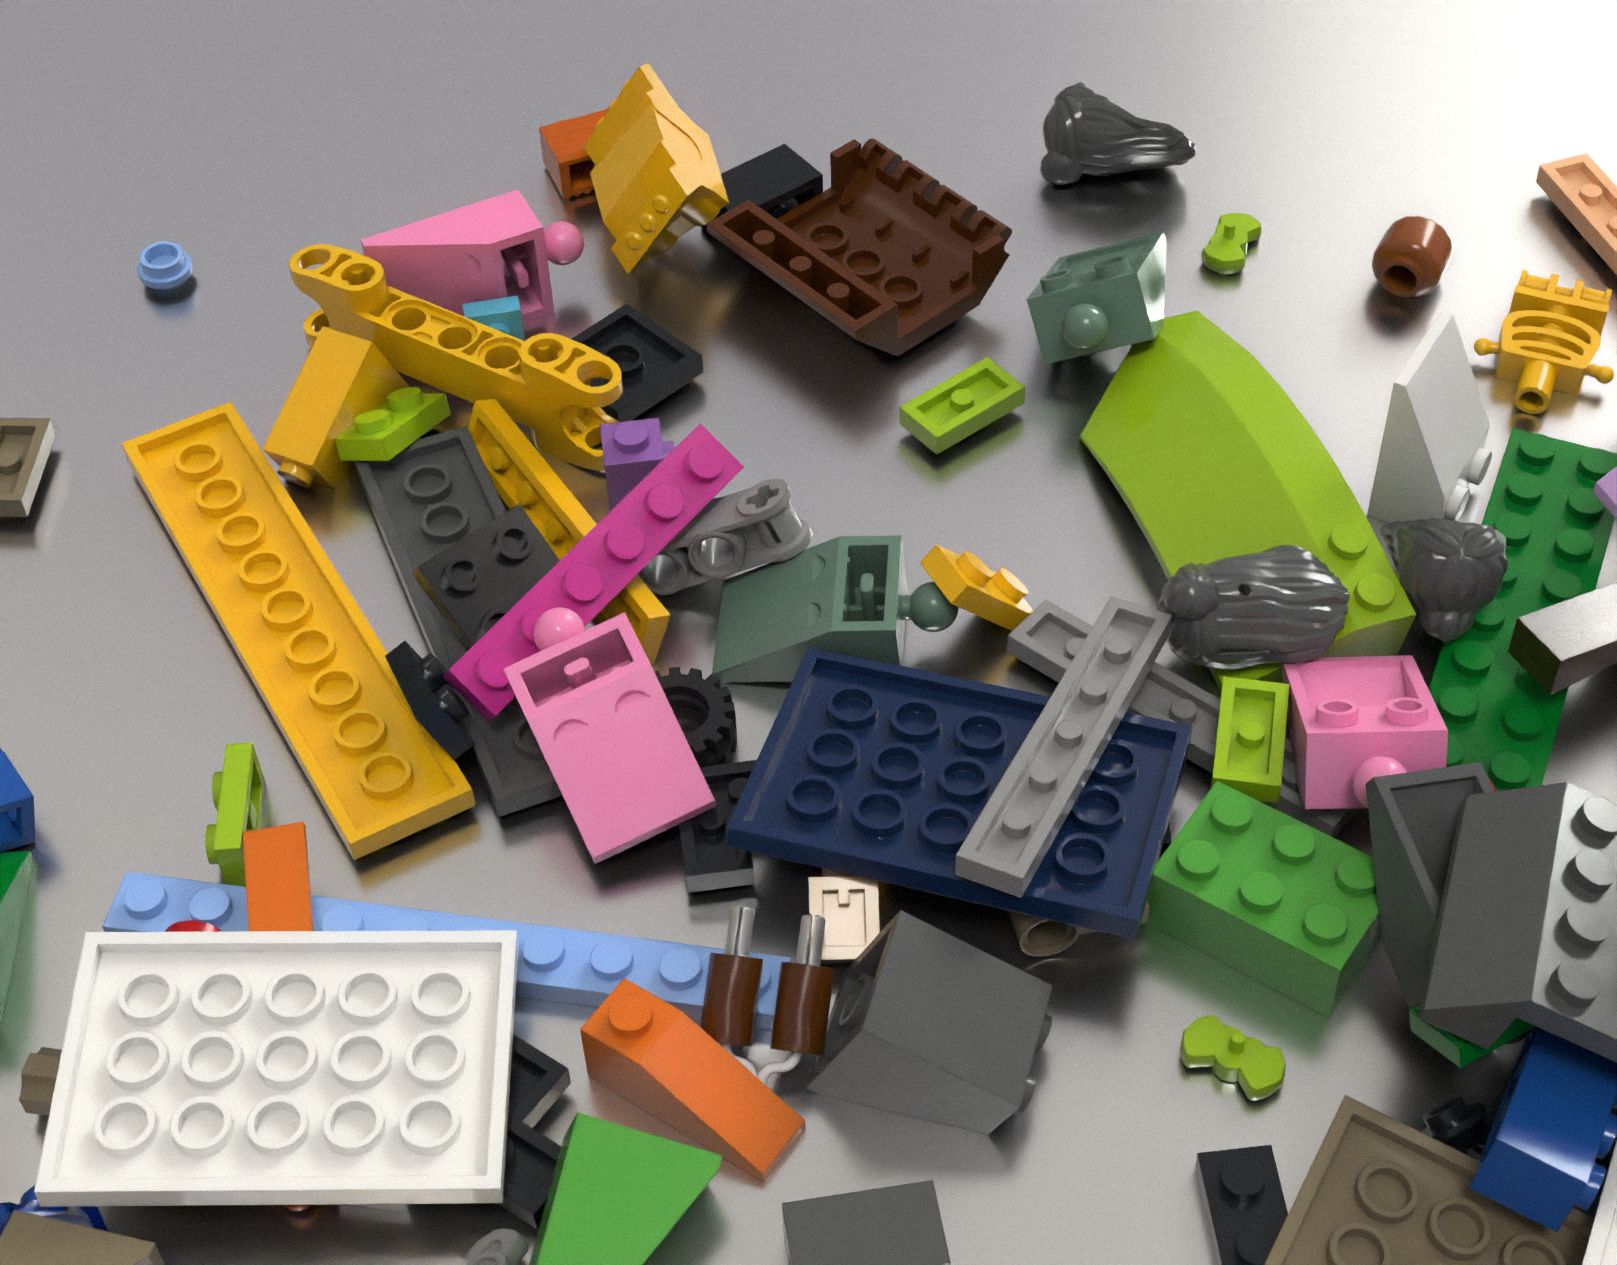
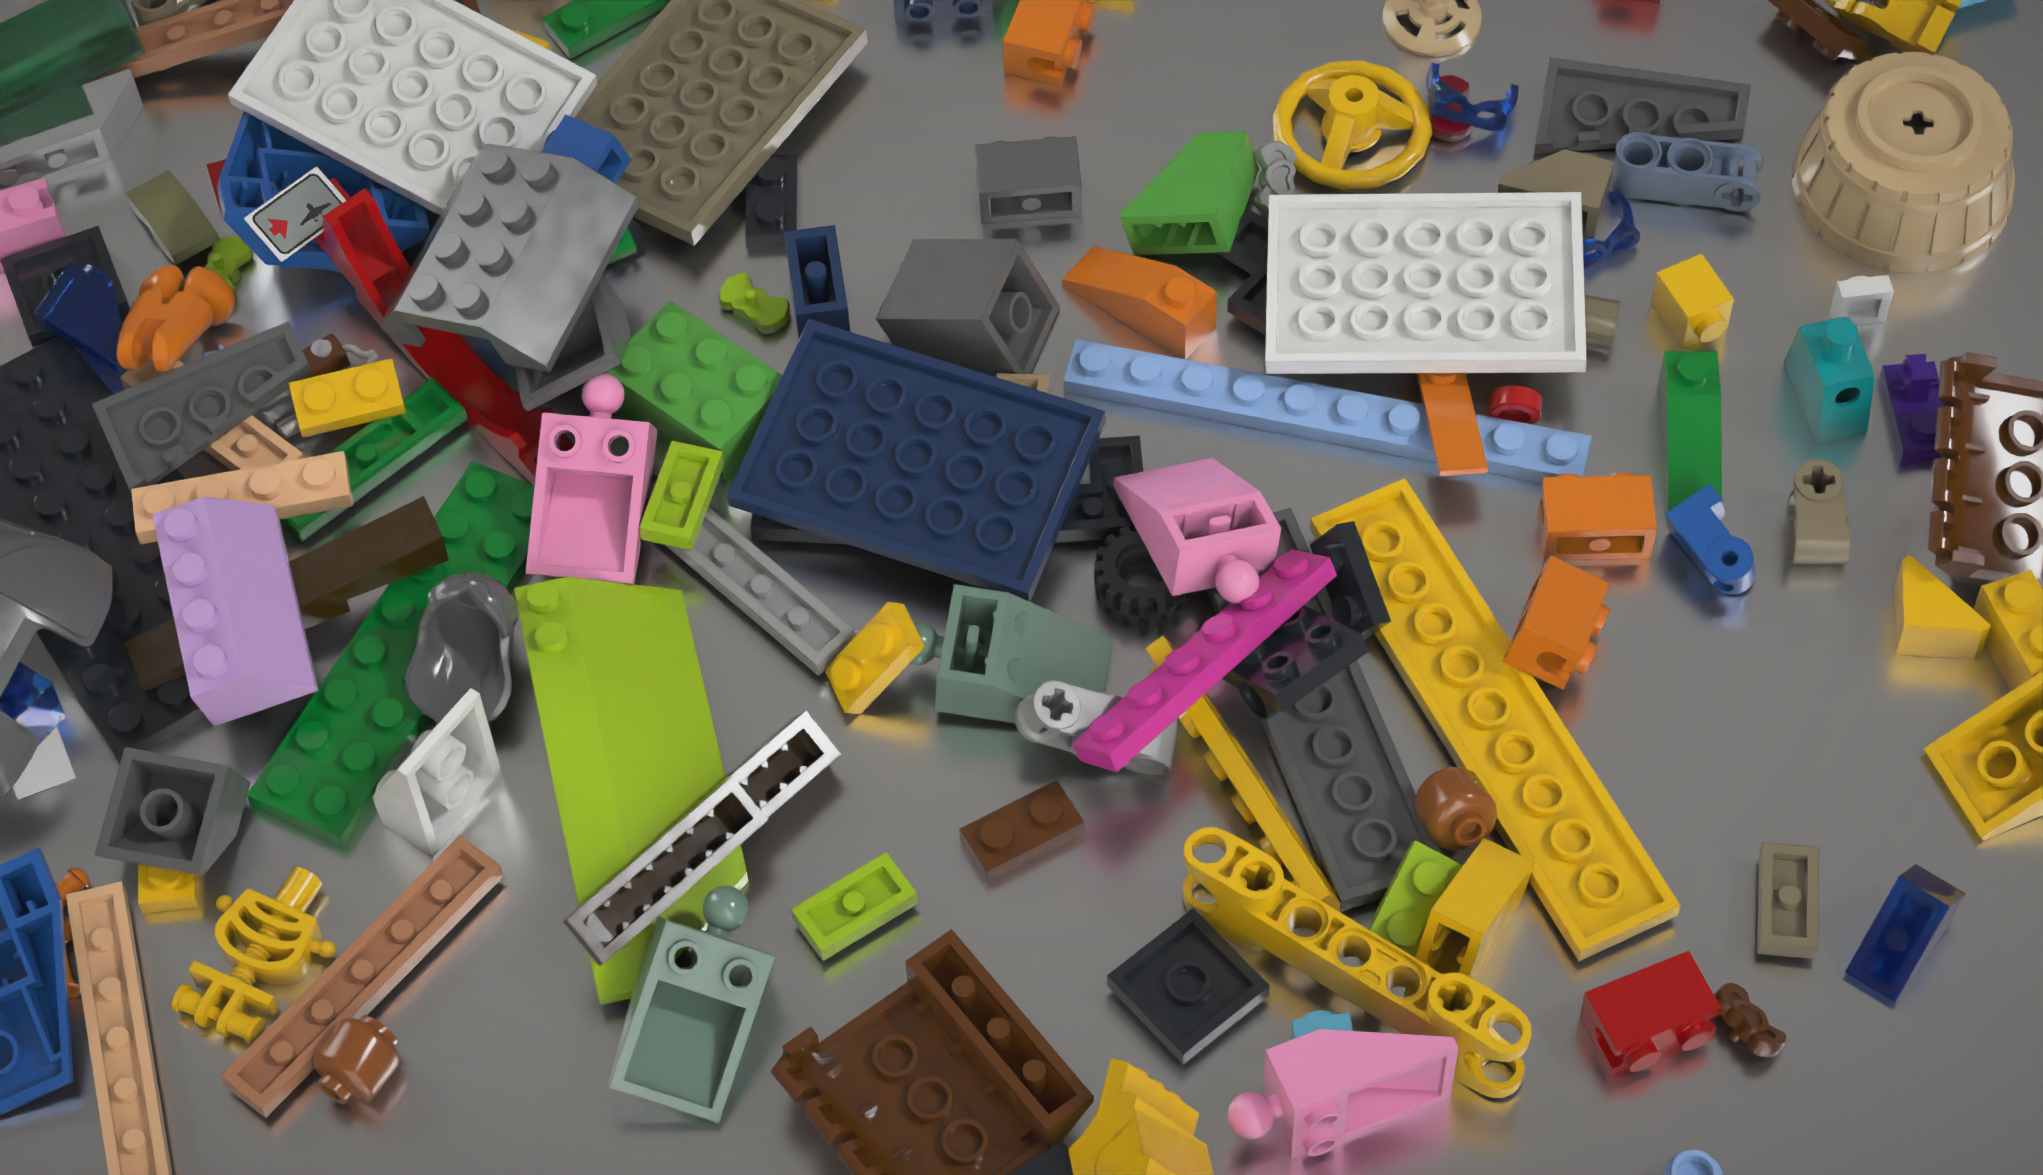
camera: 175 degrees left, 10 degrees up
lime plate [205,742,266,887] -> none
medium lavender brick [600,418,675,511] -> none
reddish brown piece [700,905,834,1085] -> none
light grey plate [955,596,1172,898] -> none
dark grey hair [1157,545,1350,672] -> none
lime piece [1201,213,1262,275] -> none
none -> nougat plate [220,835,504,1118]
none -> slope [563,711,841,966]
none -> dark blue brick [784,225,851,338]
none -> reddish brown plate [959,780,1085,882]
none -> dark orange head [1414,767,1498,851]
none -> orange brick [1503,555,1610,690]
none -> orange brick [1538,472,1657,561]
none -> red brick [1580,951,1722,1075]
none -> reddish brown piece [1714,983,1786,1057]

